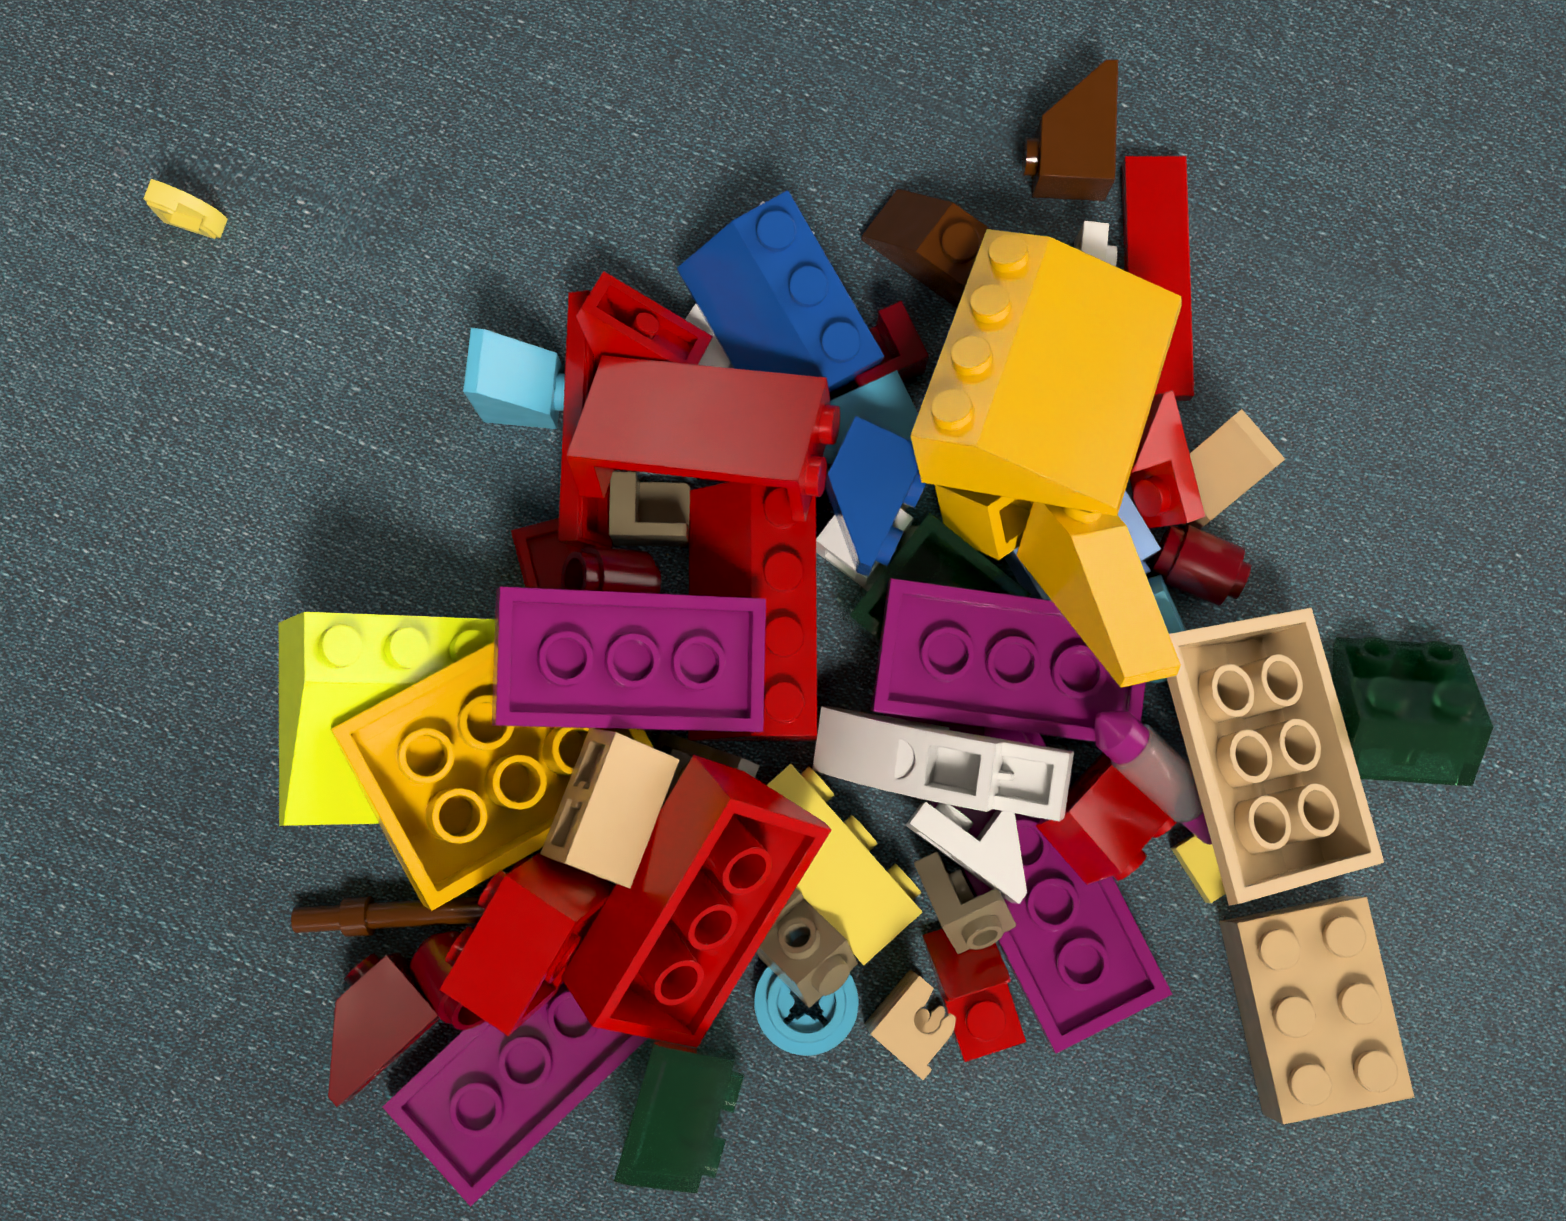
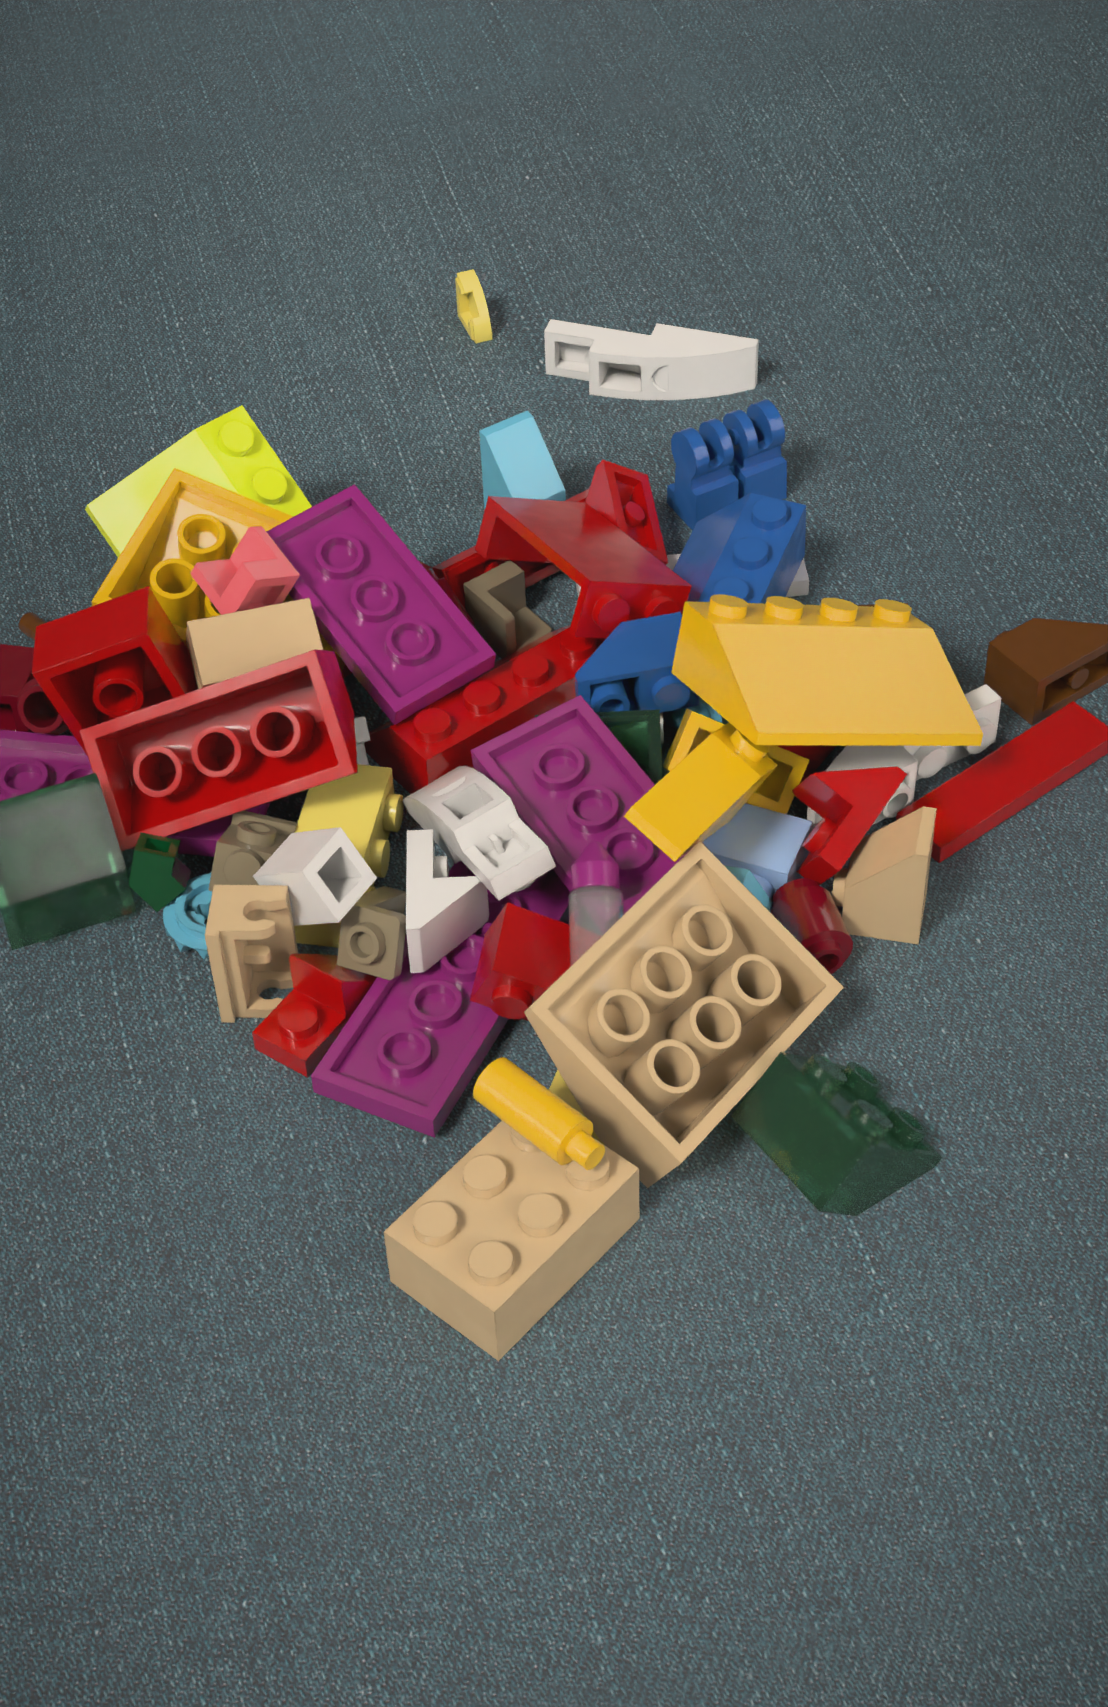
camera: 55 degrees right, 35 degrees down
none -> dark green piece [129,832,191,912]
none -> coral panel [191,526,300,615]
none -> white brick [253,827,377,926]
none -> yellow cylinder [473,1057,605,1170]
none -> white slope [544,319,759,400]
none -> blue legs [667,399,787,531]

